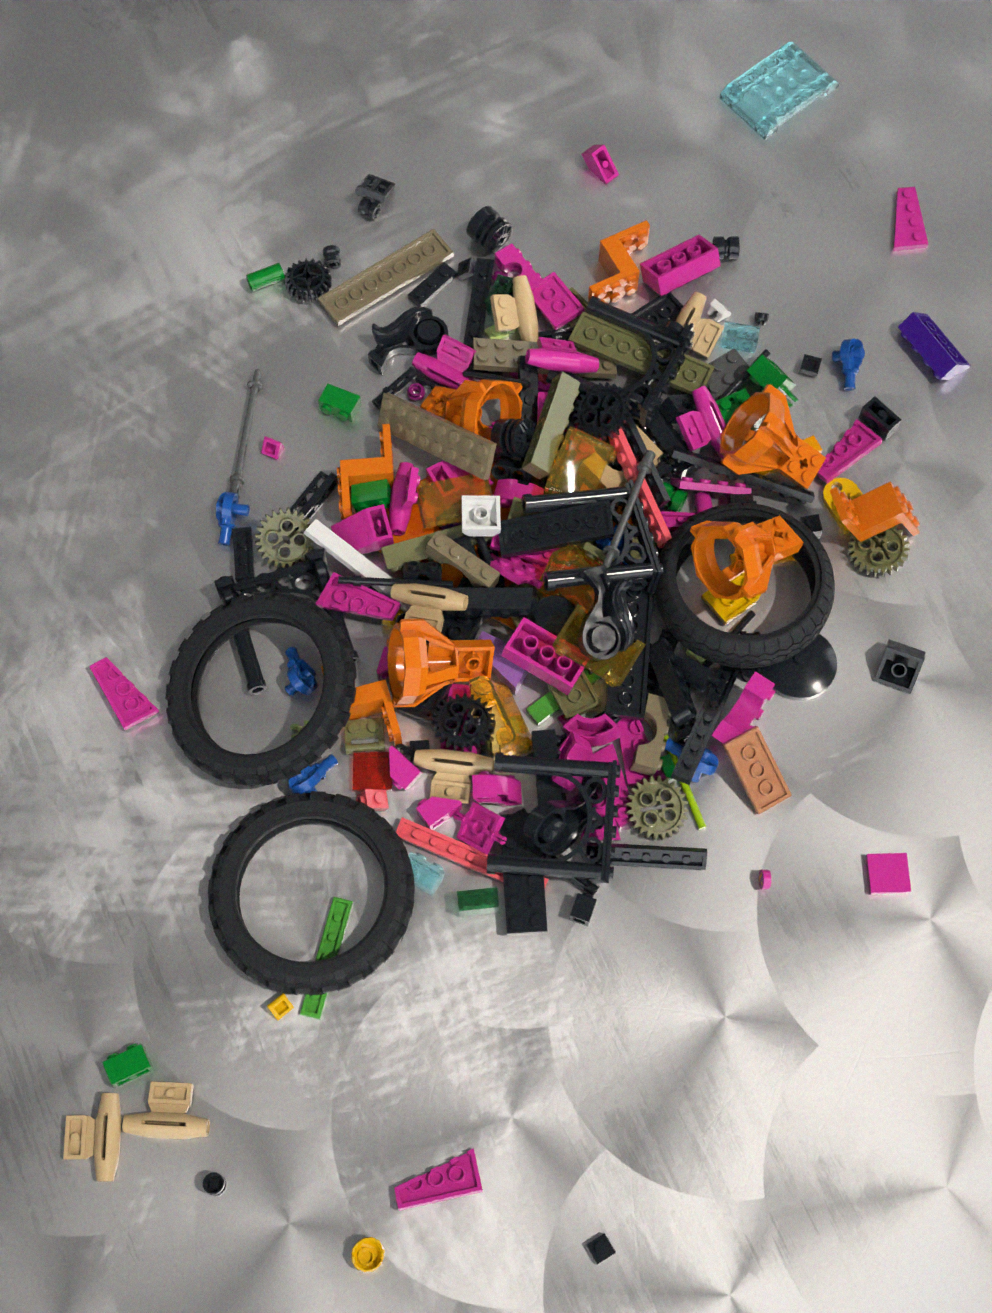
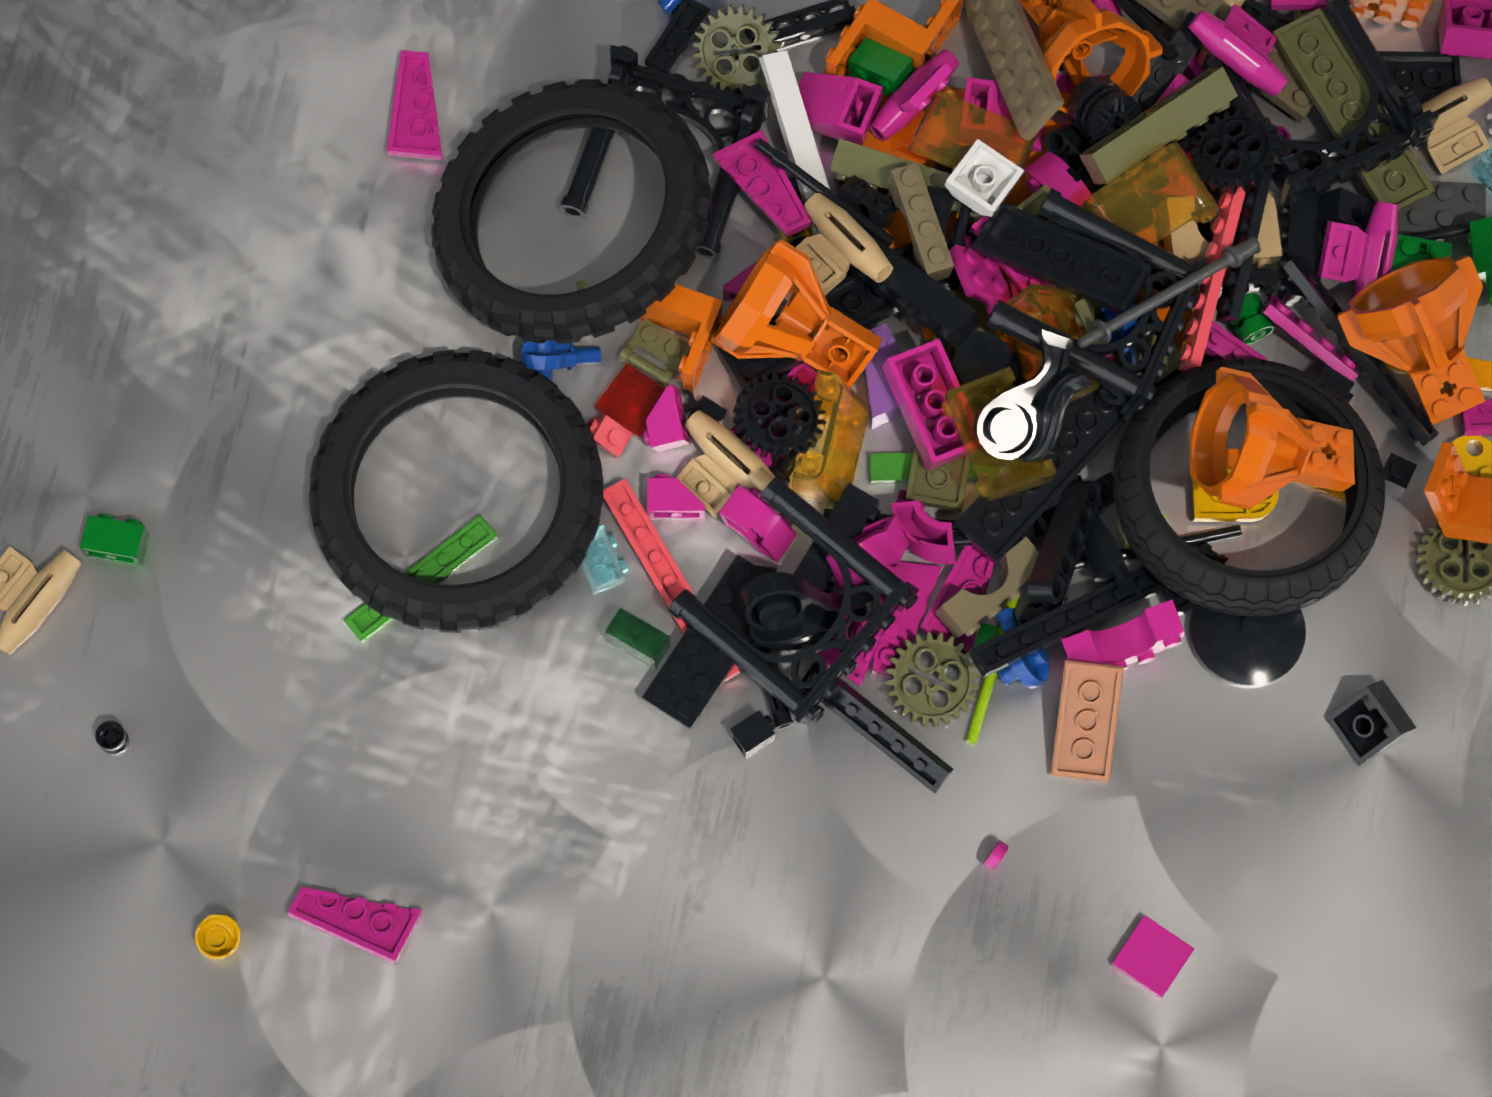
camera: 35 degrees right, 5 degrees up
tan plate [122,1081,210,1140] -> none
yellow slope [267,993,294,1020] -> none
blue pin [285,647,318,696] -> none
dark pink plate [454,802,507,854] -> none
dark pink piece [694,491,713,514] -> none

